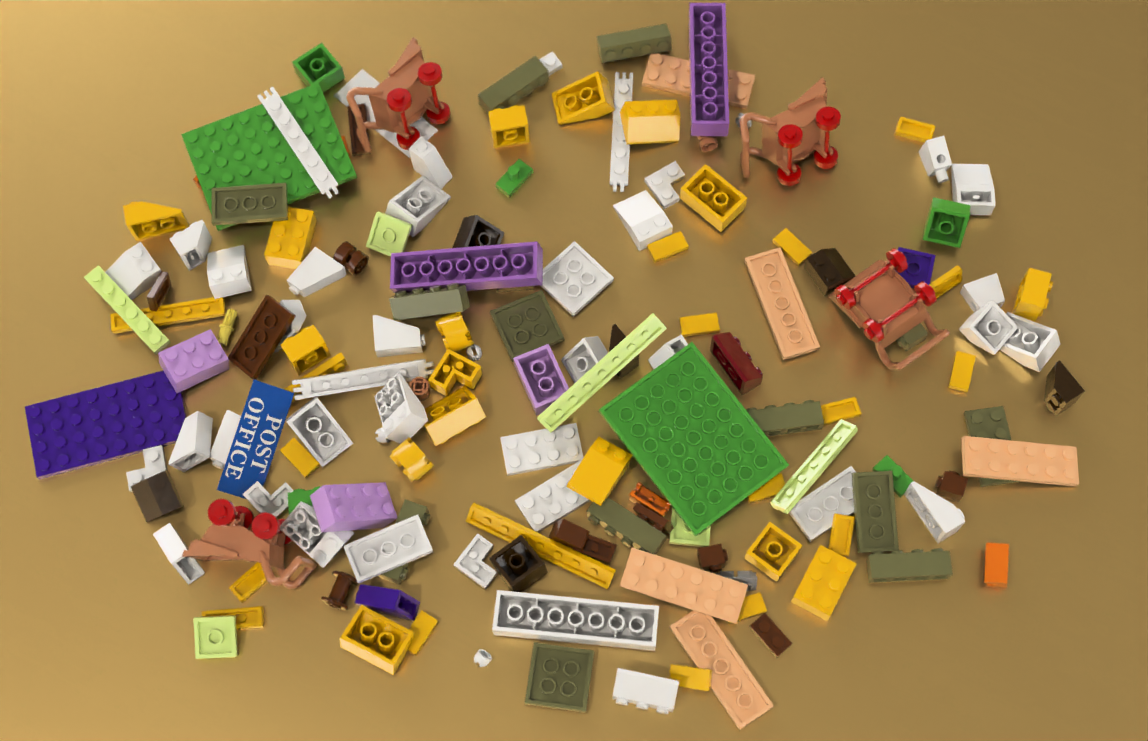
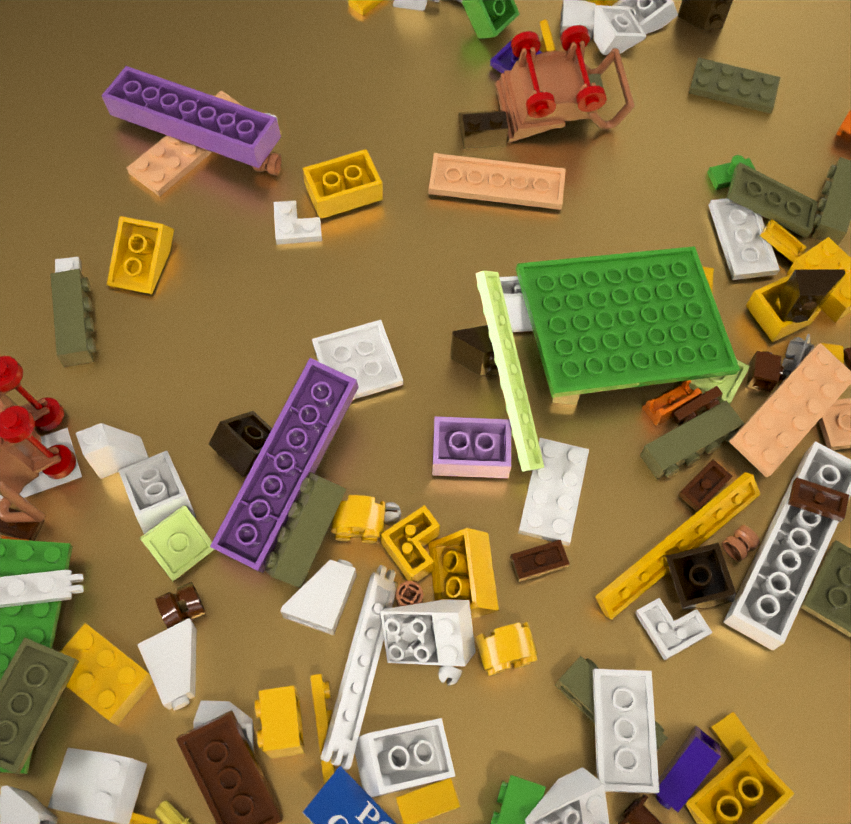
camera: 70 degrees left, 5 degrees down
lavender brick [310,482,398,532] -> none
white hinge [474,649,492,667] -> none
yellow brick [488,105,530,148] -> none
olive plate [490,290,565,362] -> none
bright green tile [495,159,533,198] -> none
white plate [515,460,591,533] -> none
reddish brown slope [548,519,589,550] -> none
white slope [561,336,608,383] -> none
yellow slope [566,437,632,506] -> none
olive brick [597,24,672,63] -> none
white hinge [610,72,633,192] -> none
white slope [613,190,673,251] -> none
yellow slope [620,100,681,145] -> none
yellow tile [647,231,689,263] -> none
yellow tile [679,313,720,337] -> none
dark red slope [710,332,763,395] -> none
nougat piece [740,77,841,186] -> none
olive brick [746,400,824,437] -> none
yellowish green plate [770,419,858,514] -> none
yellow tile [772,228,813,267] -> none
yellow tile [821,396,861,426] -> none
white slope [904,481,965,543] -> none
reddish brown brick [935,471,968,502] -> none
yellow tile [948,351,976,392] -> none
light nougat plate [961,436,1079,487] -> none
none -> reddish brown plate [510,540,570,582]
none -> nougat wheel [722,525,760,562]
none -> dark brown slope [779,269,846,323]
none -> reddish brown plate [788,477,849,522]

